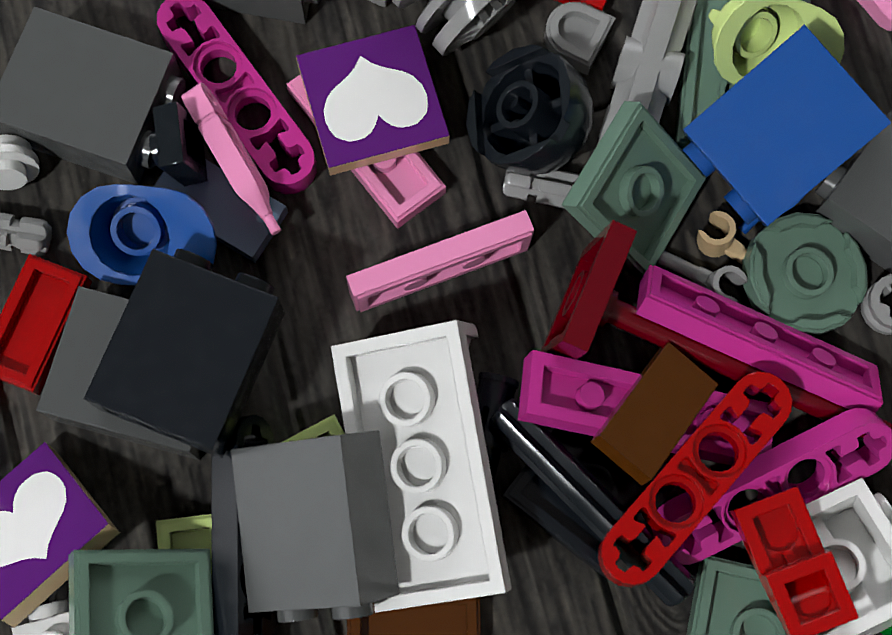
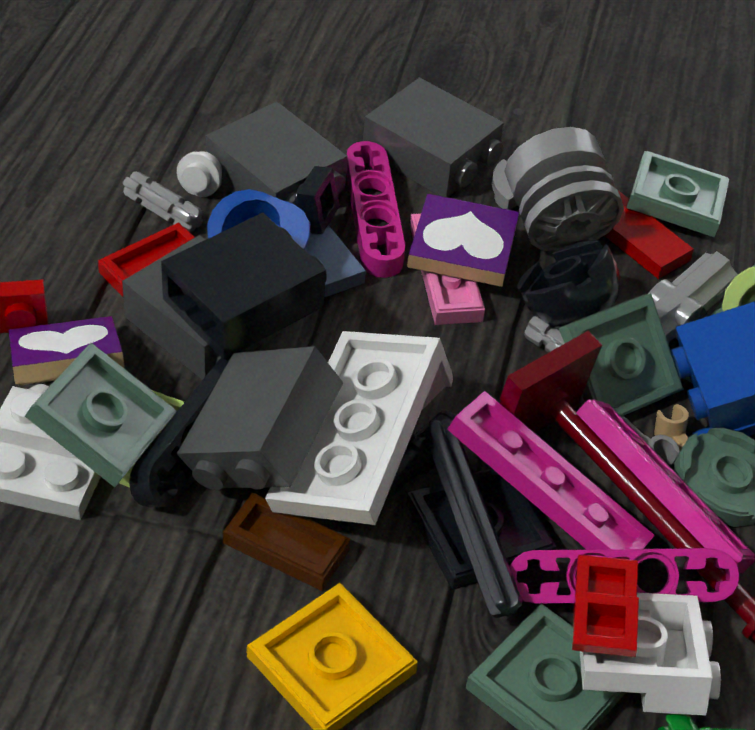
camera: 30 degrees right, 30 degrees down
bright pink piece [181,82,281,235] -> none
bright pink tile [346,210,534,313] -> none
light grey tile [544,2,615,75] -> none
reddish brown tile [590,342,719,485] -> none
red beam [598,371,792,587] -> none

